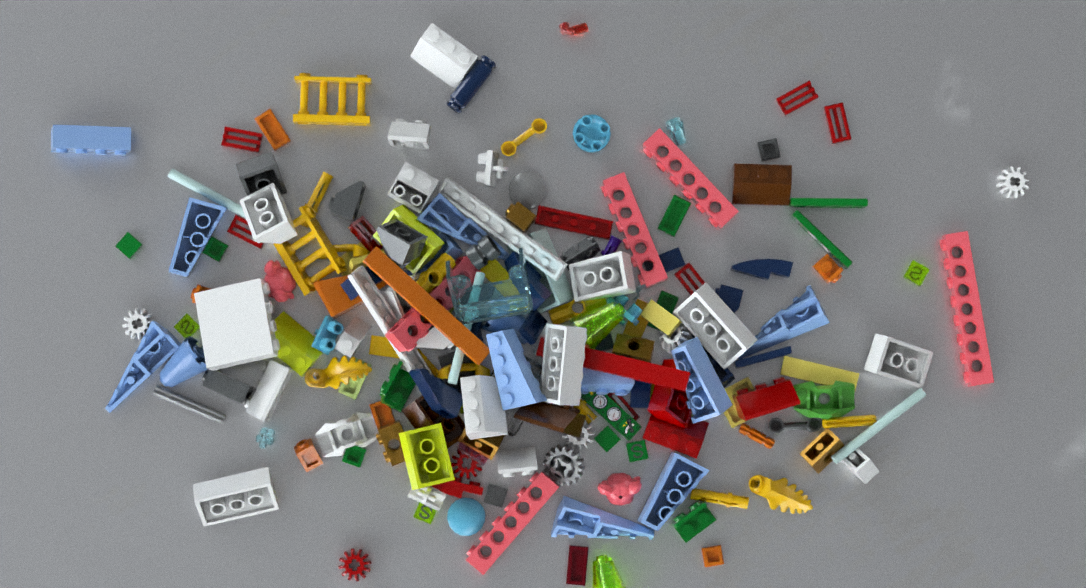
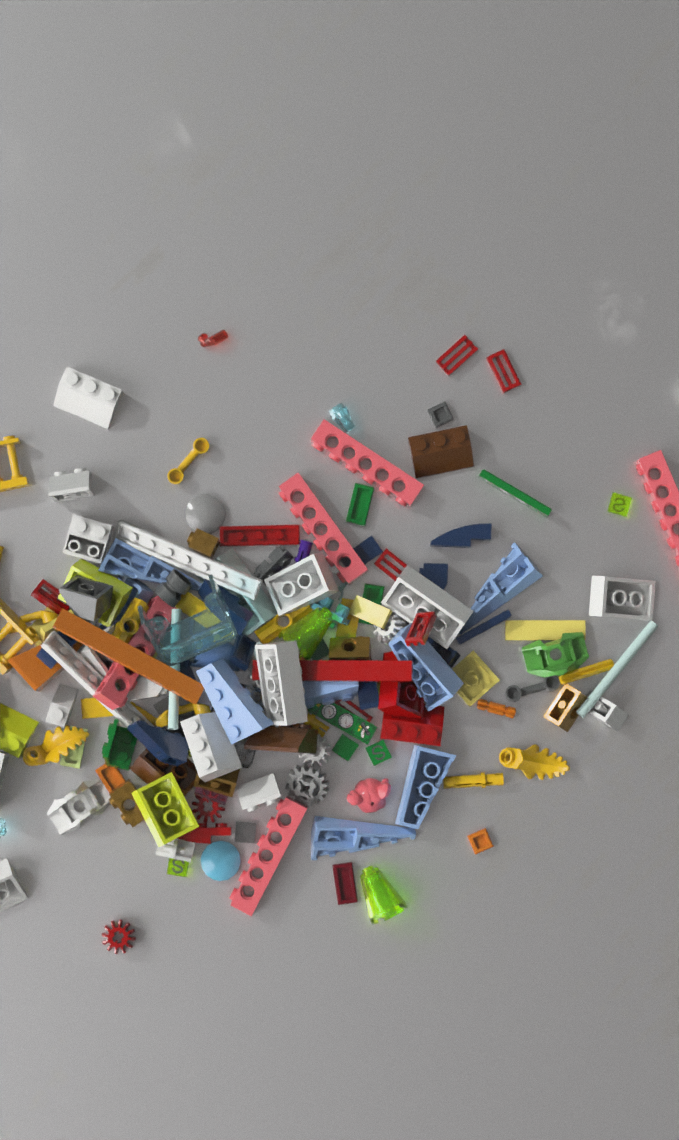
camera: 10 degrees left, 0 degrees up
orange bracket [294,438,323,473] -> none
medium azure hips [311,315,344,355] -> none
dark grey slope [328,181,366,222] -> none
green tile [342,446,367,468] -> none
dark blue axle [447,55,496,113] -> none
white hips [476,150,508,187] -> none
medium azure dish [573,114,611,153] -> none
green bracket [672,501,716,543] -> none
red slope [732,377,801,421] -> none
green tile [789,198,868,208] -> none
orange bracket [812,254,844,284] -> none
none -> red tile [404,612,437,647]

